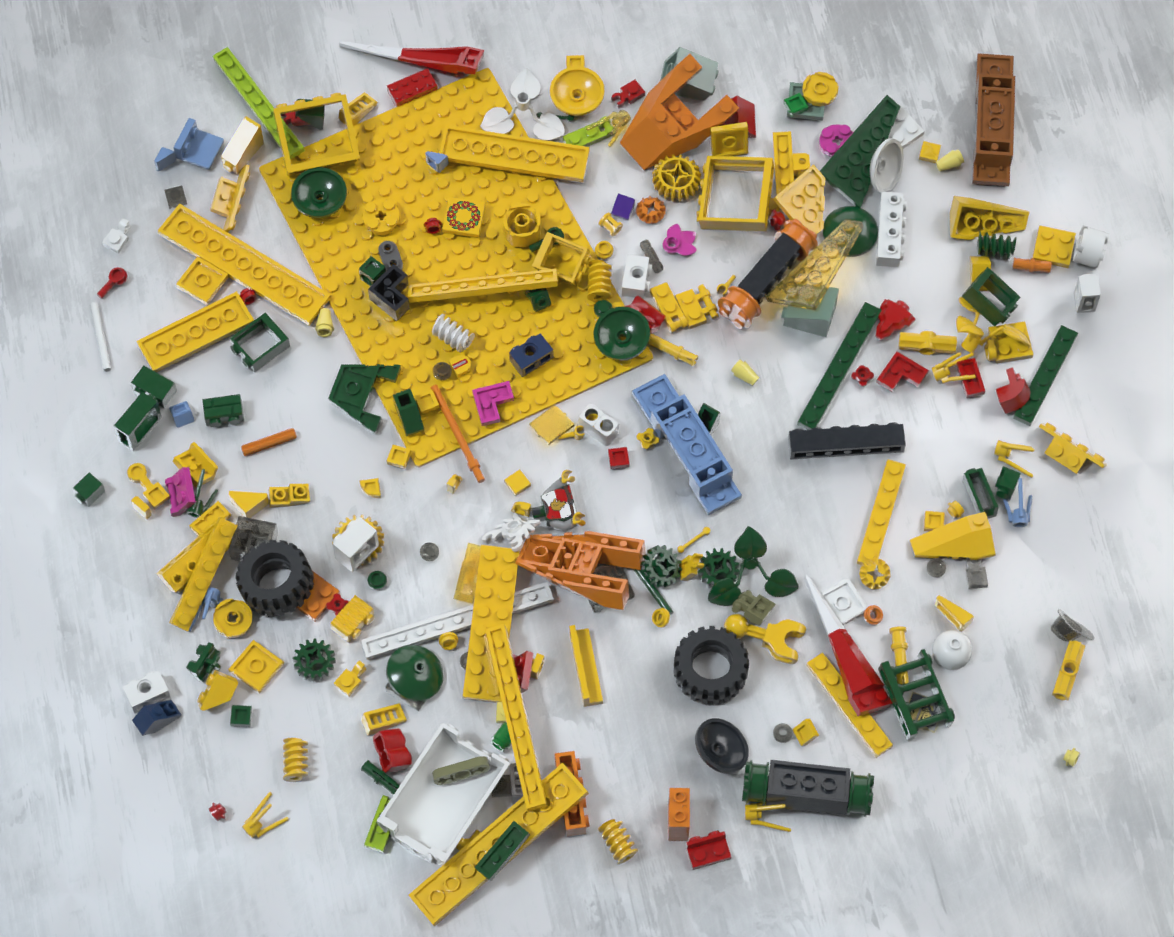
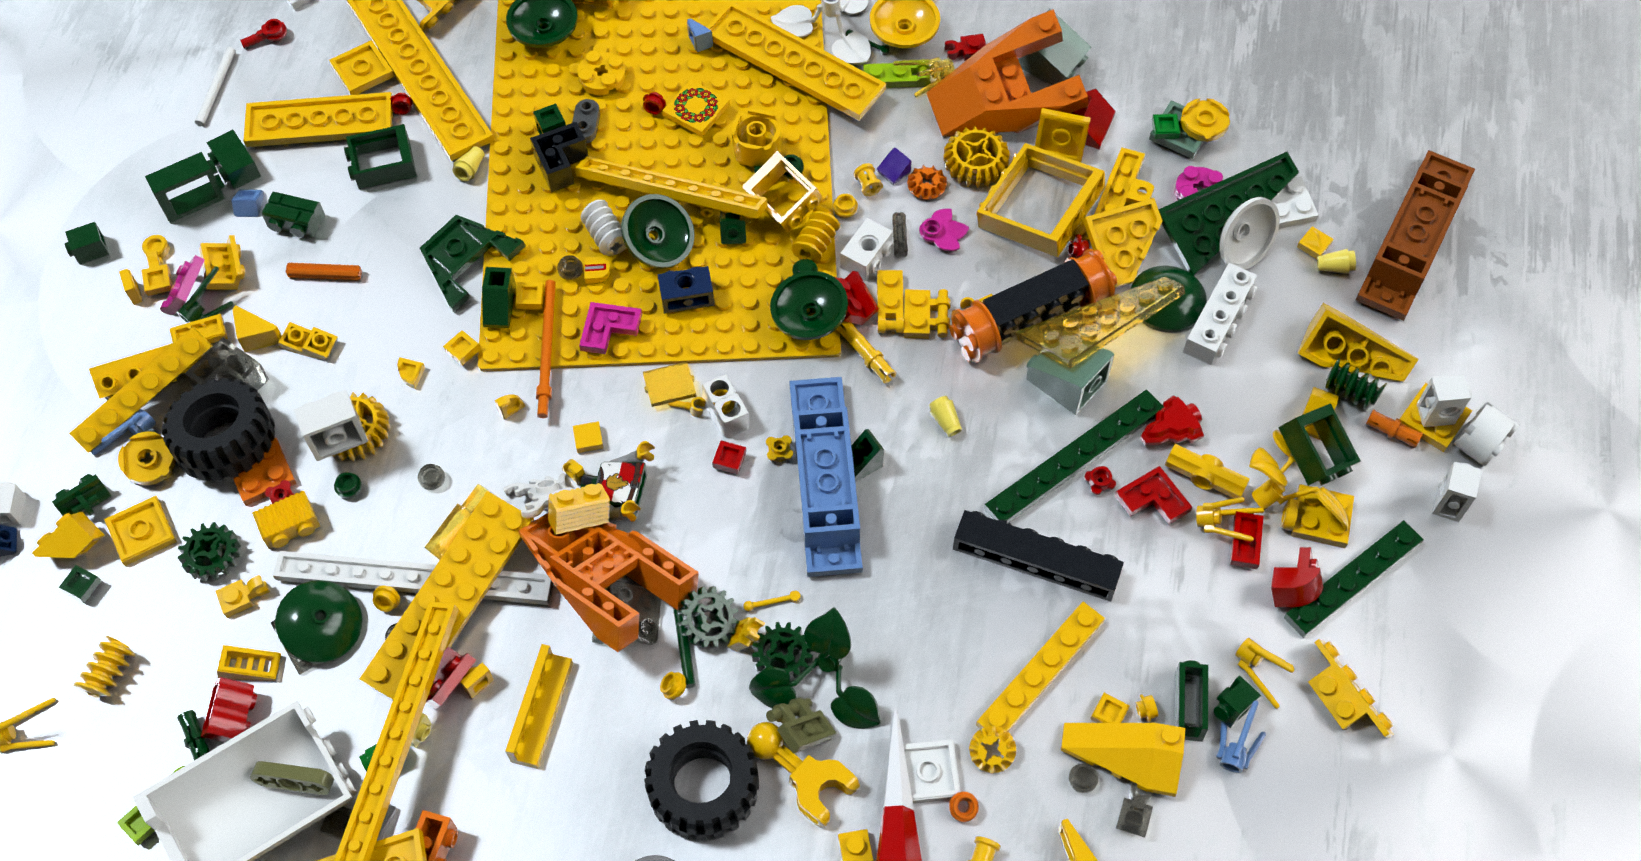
camera: 25 degrees right, 5 degrees down
none -> yellow brick [548,483,610,535]
none -> dark green dish [621,194,694,269]
none -> white brick [1417,374,1472,427]

